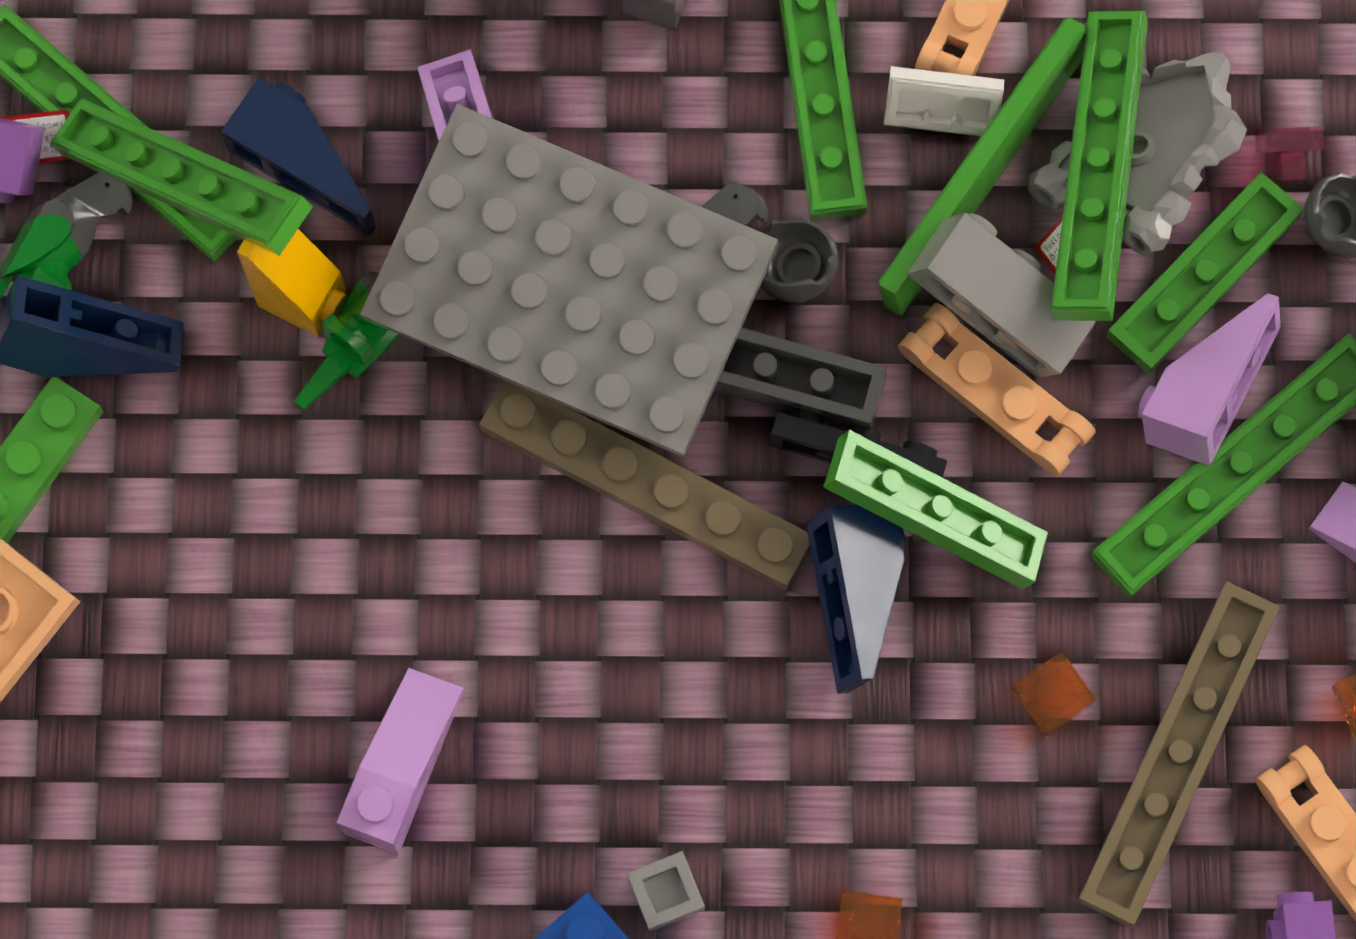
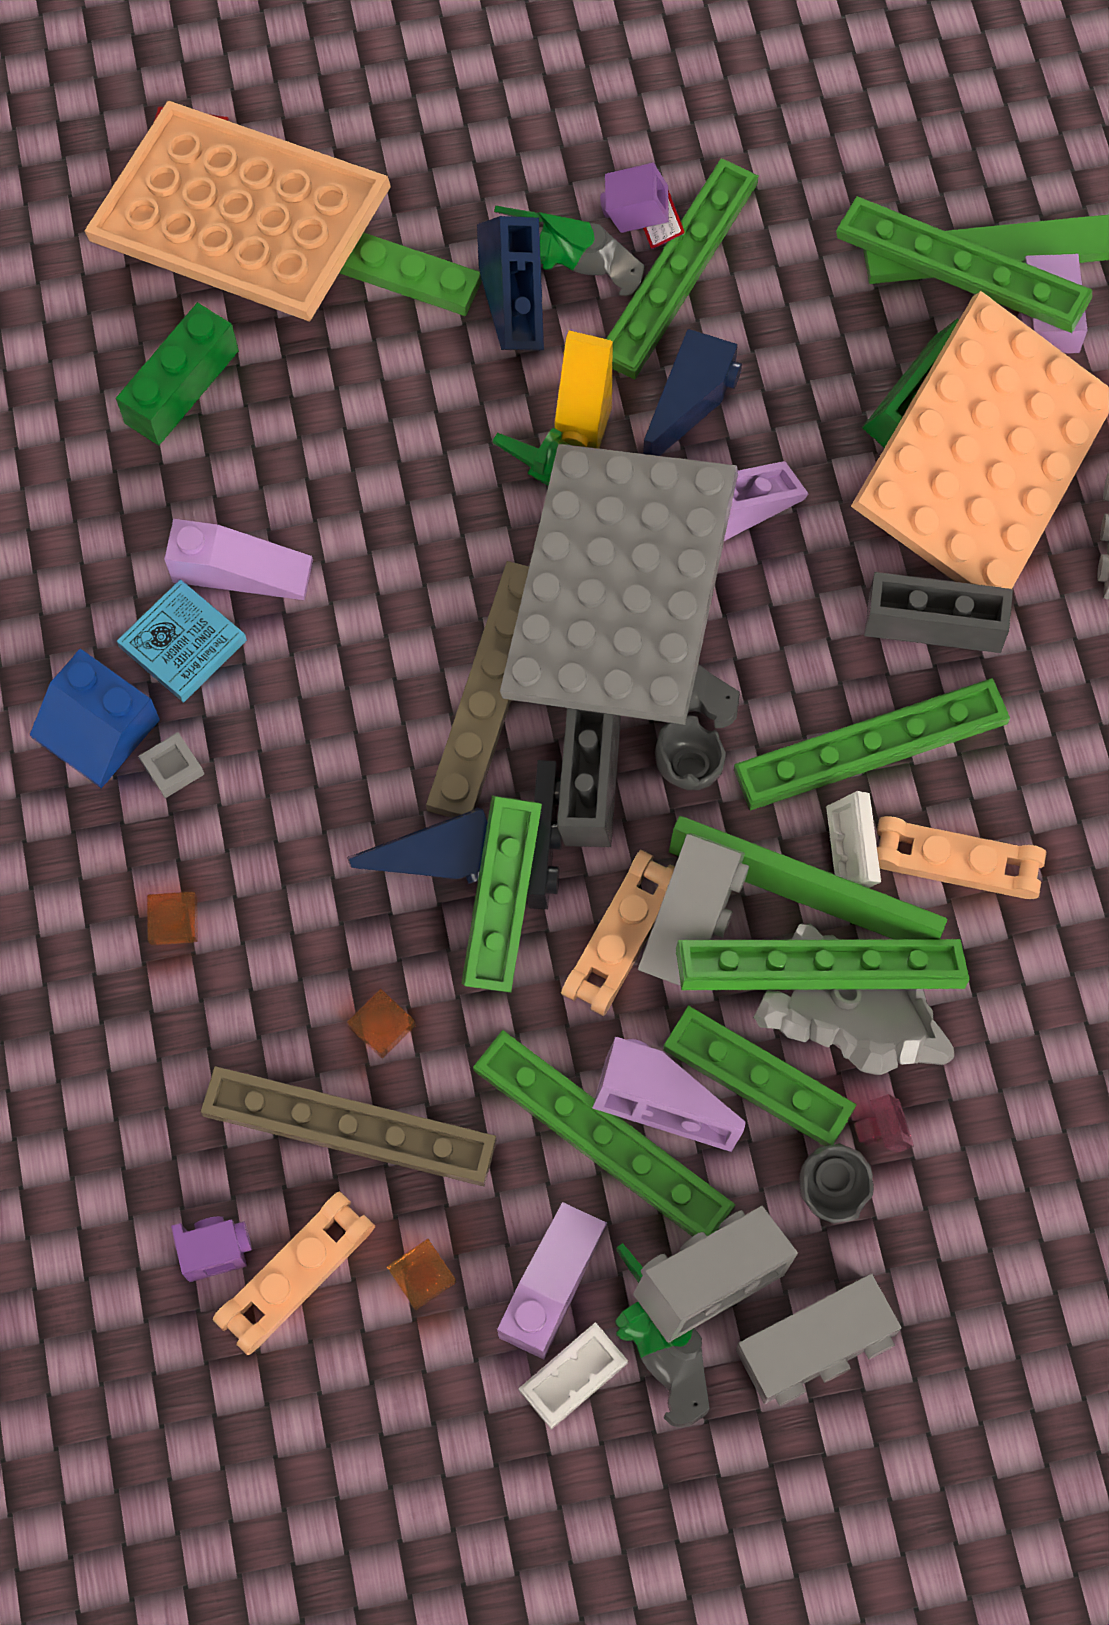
camera: 80 degrees right, 5 degrees down
bright green tile [49,99,313,256] -> none
none -> green brick [116,302,239,446]
none -> medium azure tile [117,579,247,703]

